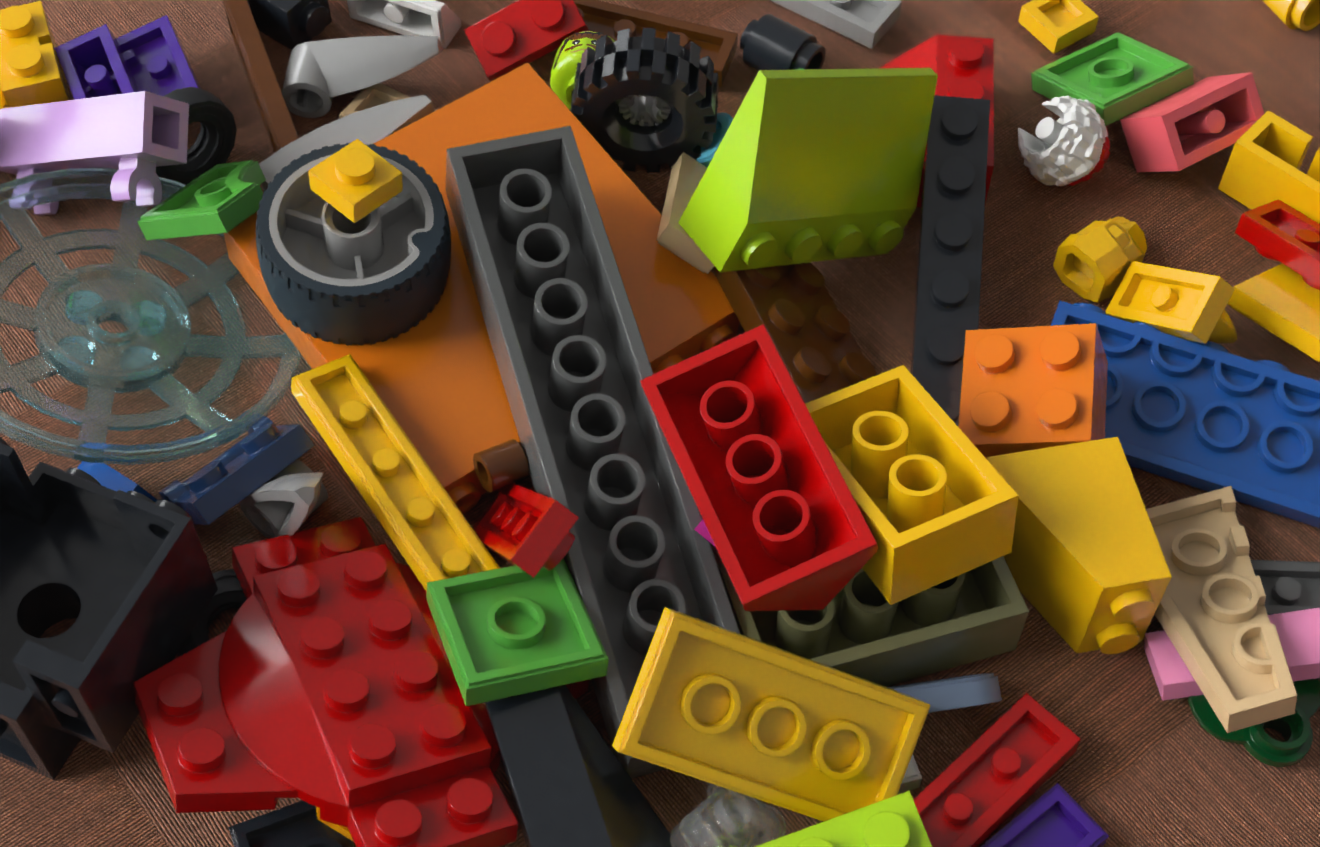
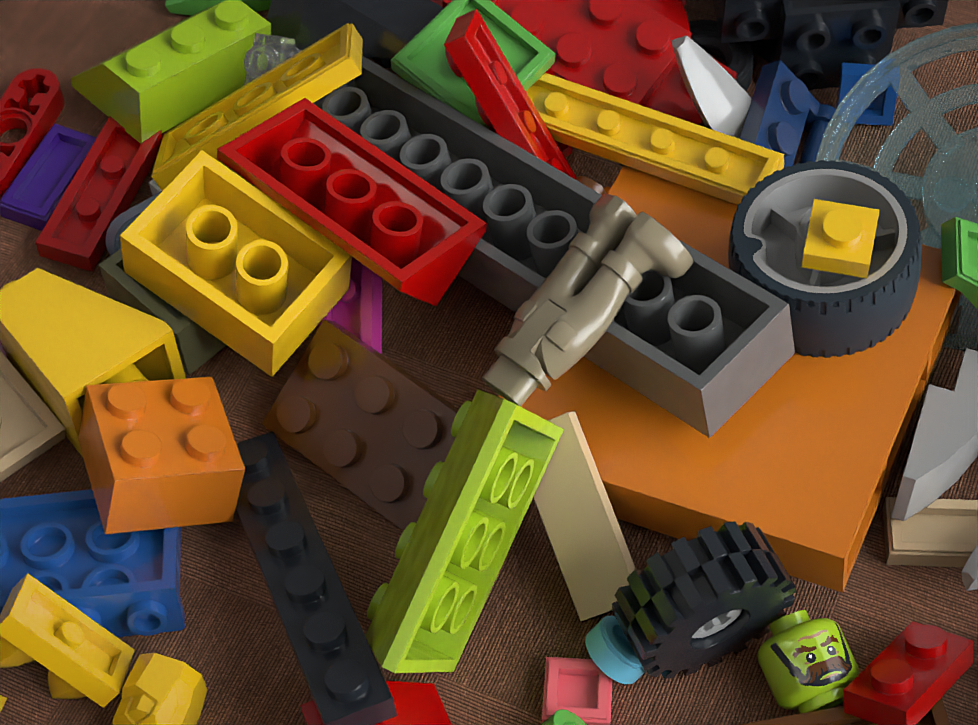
camera: 155 degrees right, 0 degrees up
none -> dark tan piece [481,194,693,407]

